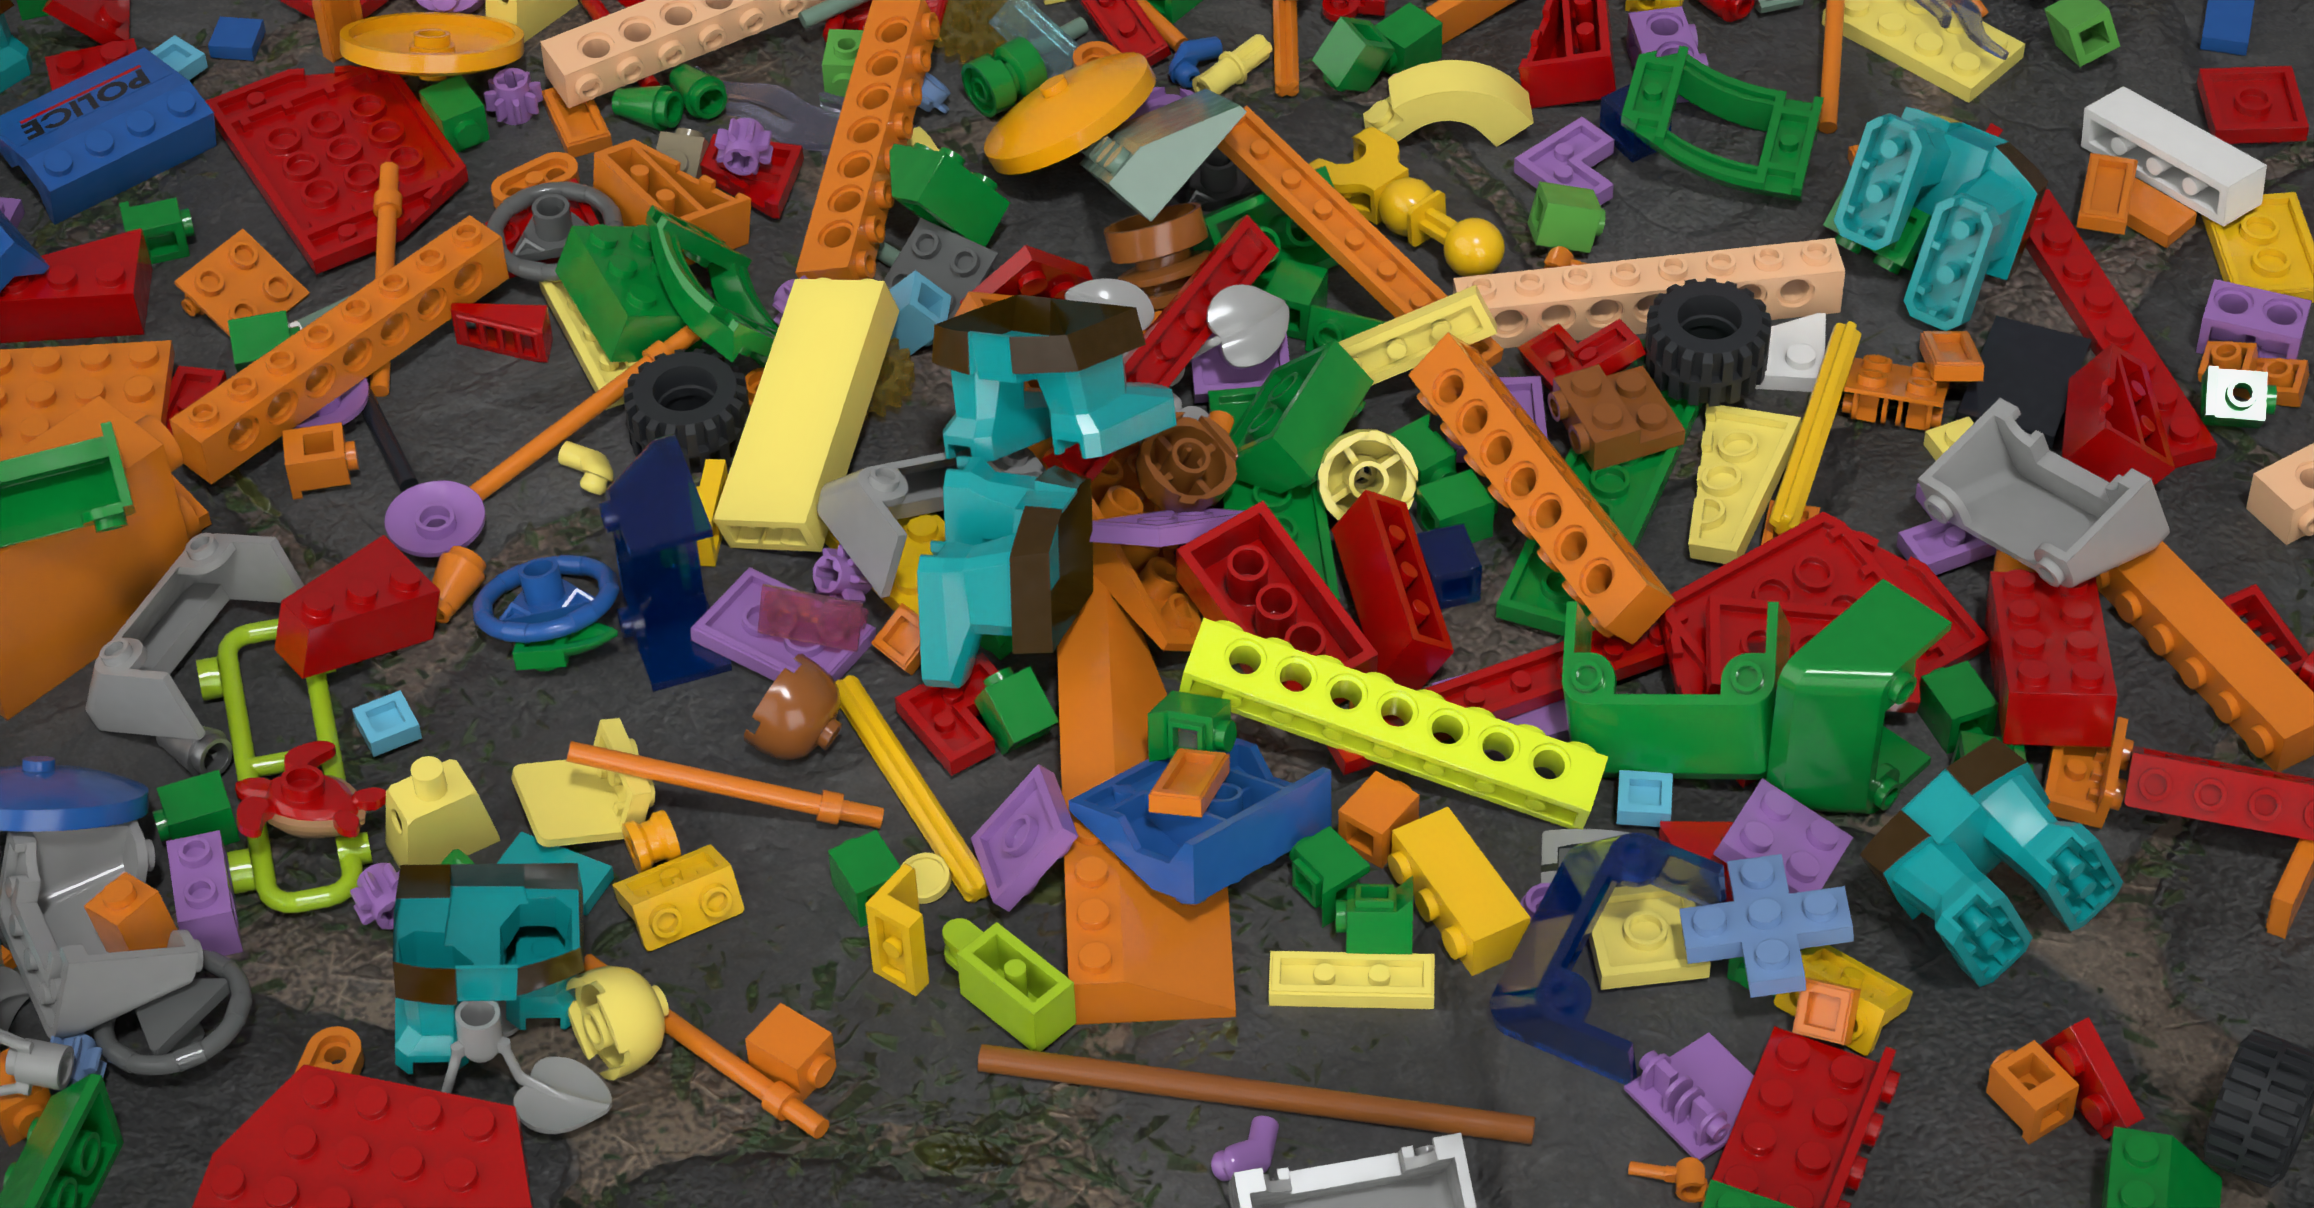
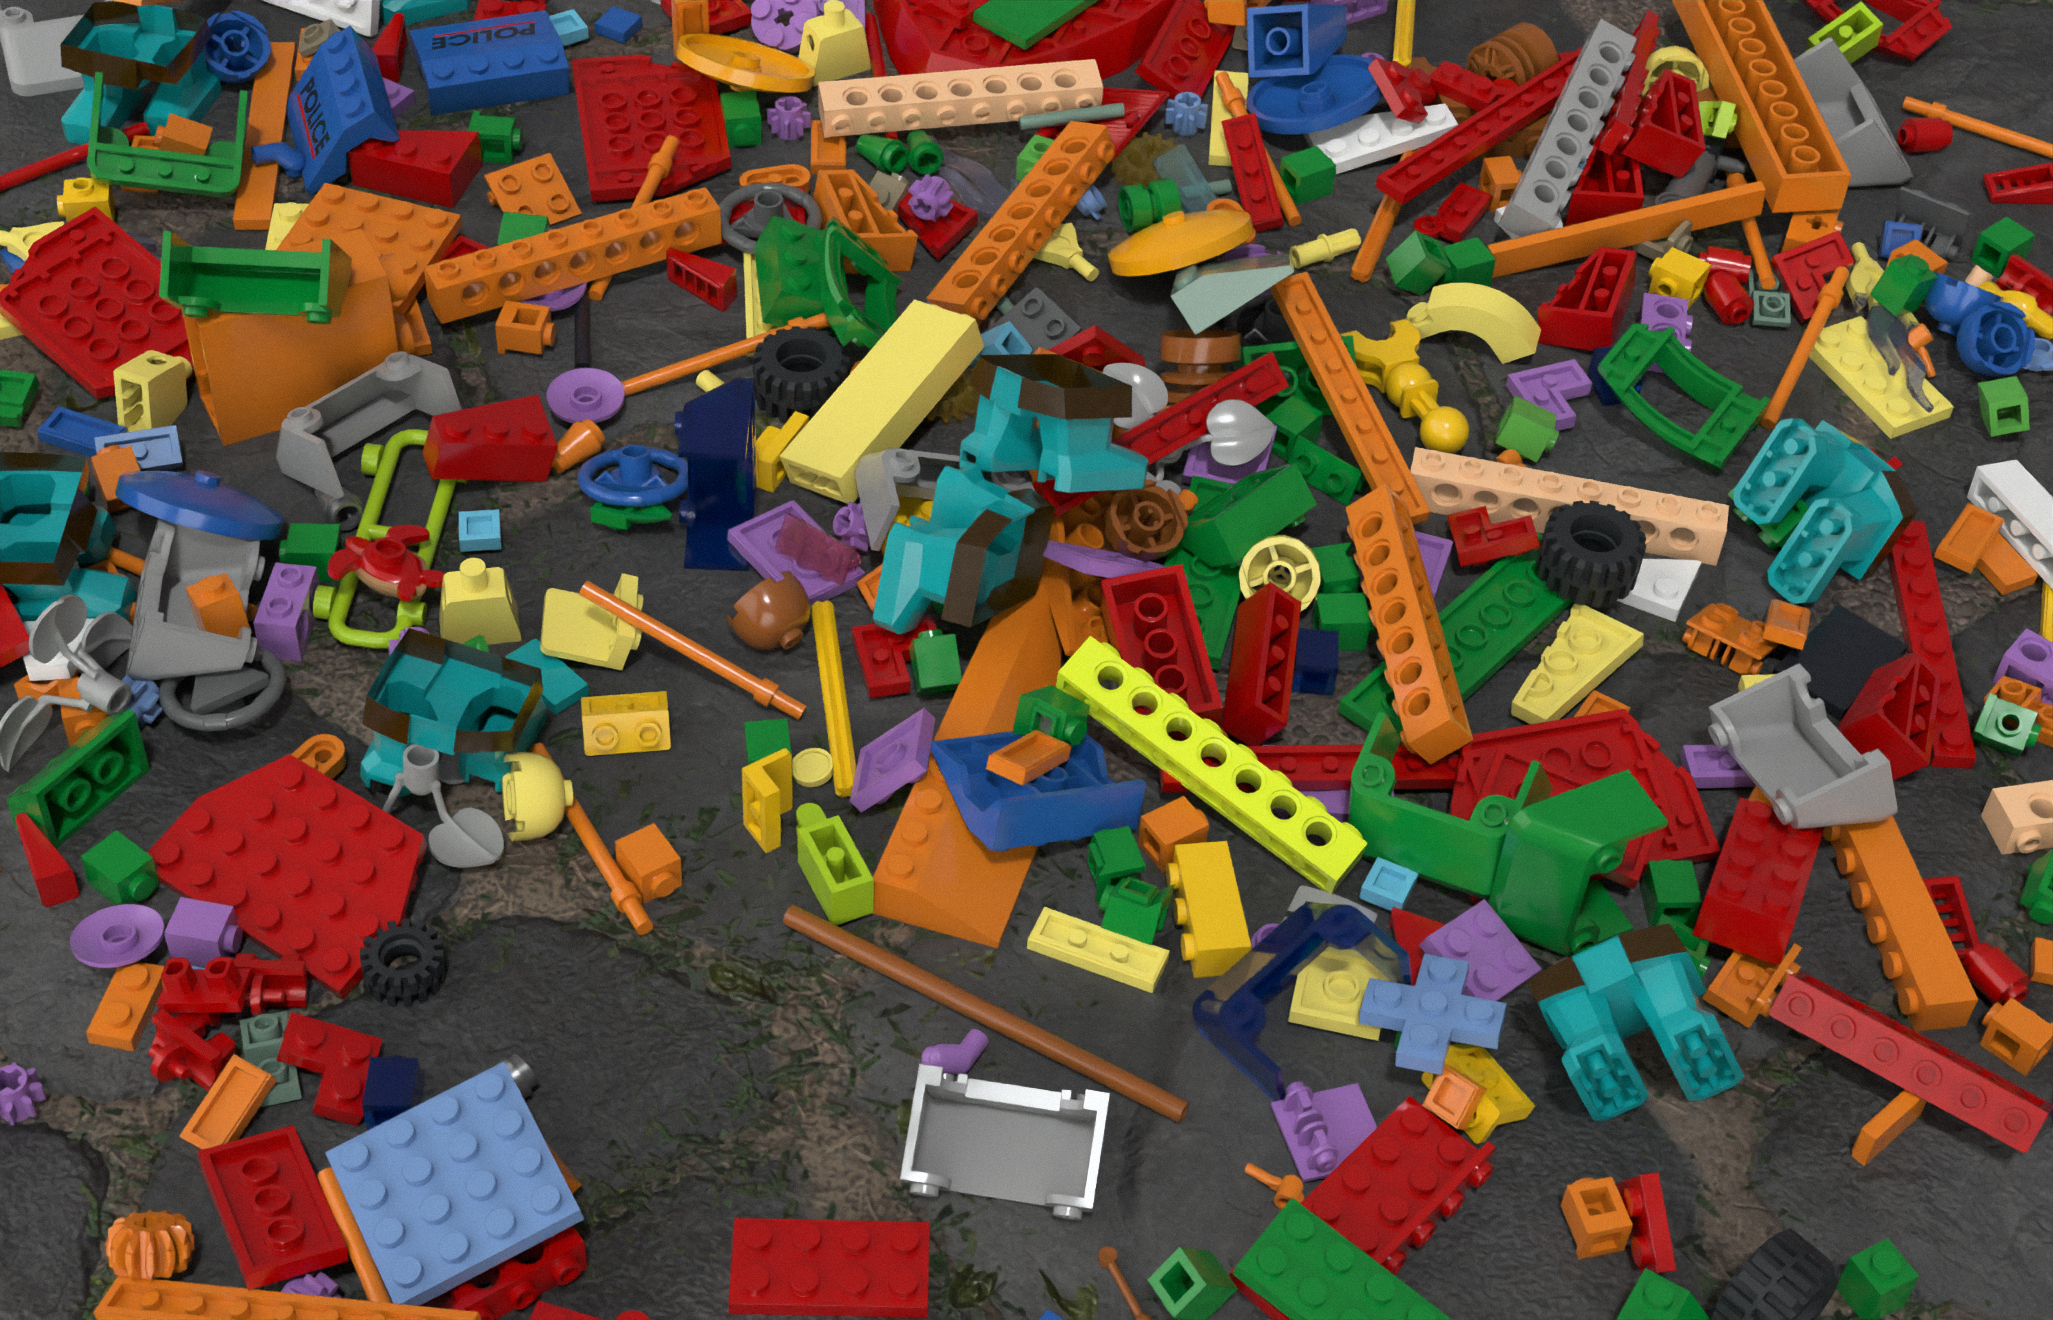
camera: 15 degrees right, 0 degrees up
light orange wheel [622,809,681,873] -> none
green slope [889,143,1010,247] -> none
blue arm [1168,36,1223,88] -> none
light yellow plate [1338,285,1497,386] -> none
dark orange plate [1548,364,1685,471] -> none
yellow axle [1769,321,1862,535] -> none

